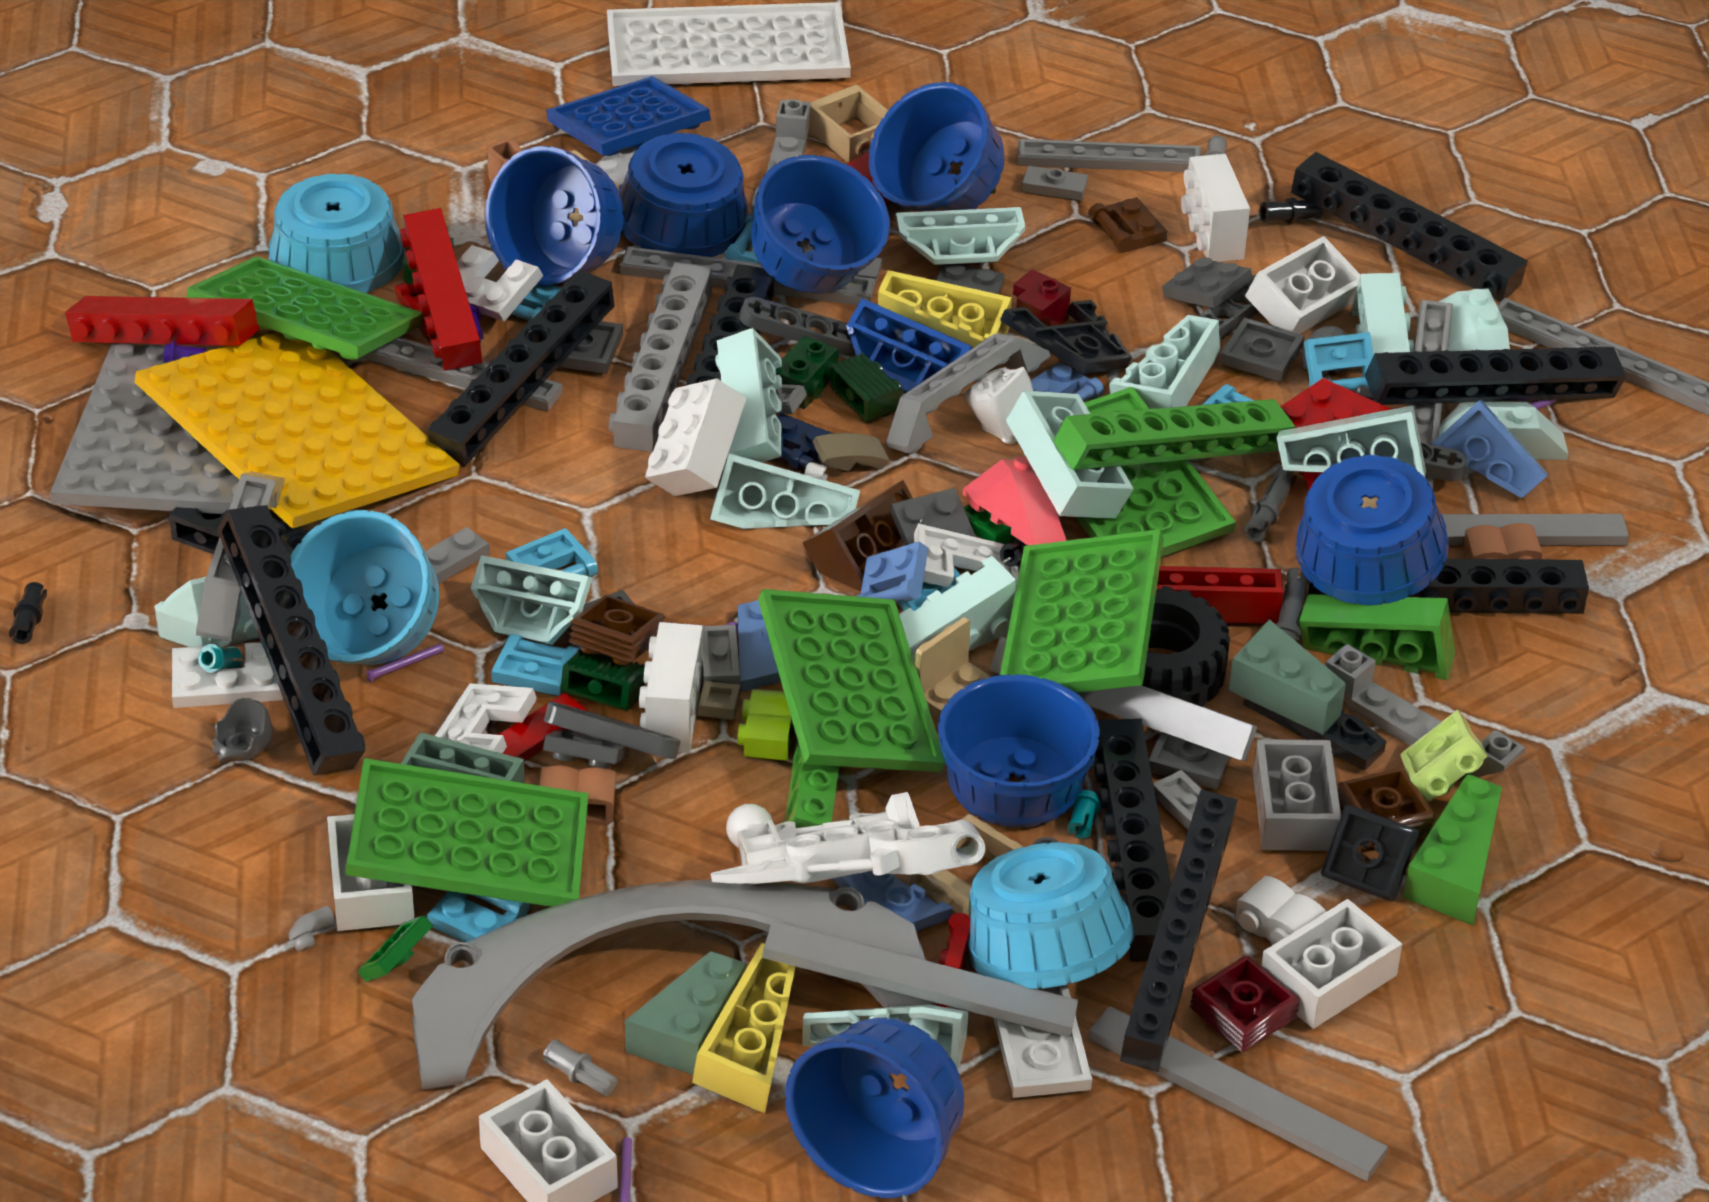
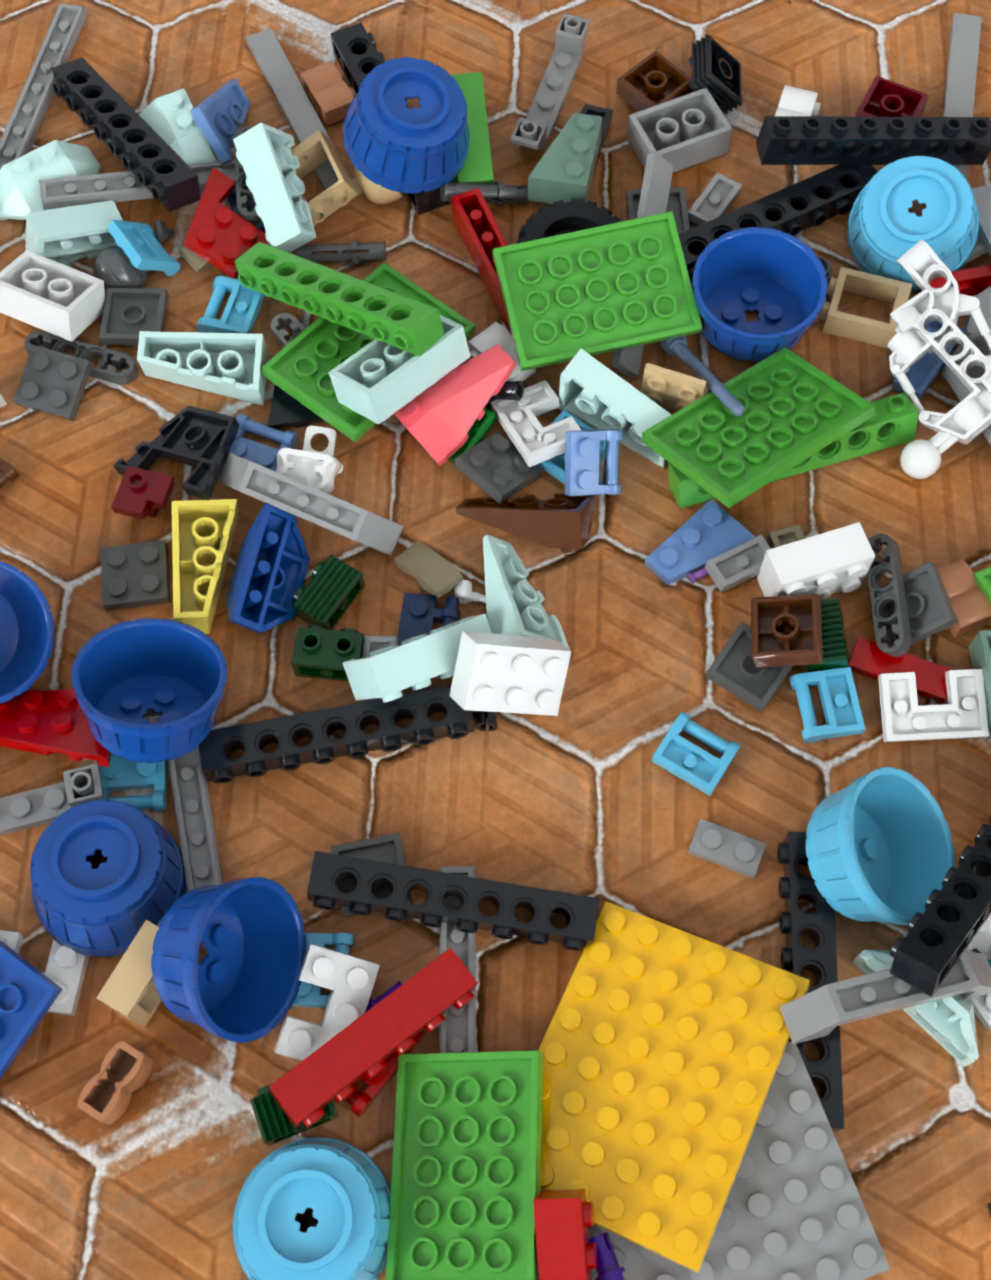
camera: 110 degrees left, 25 degrees up
light aqua wedge [470,555,593,645] -> none
light grey brick [609,262,712,452] -> none
lime brick [737,689,794,761] -> none
dark grey beam [739,297,855,355] -> none
light aqua wedge [896,207,1025,265] -> none
white brick [1261,899,1402,1029] -> none
yellowish green plate [1400,710,1488,801] -> none
bright green wedge [1403,773,1502,925] -> none
none -> sand blue piece [660,336,745,416]

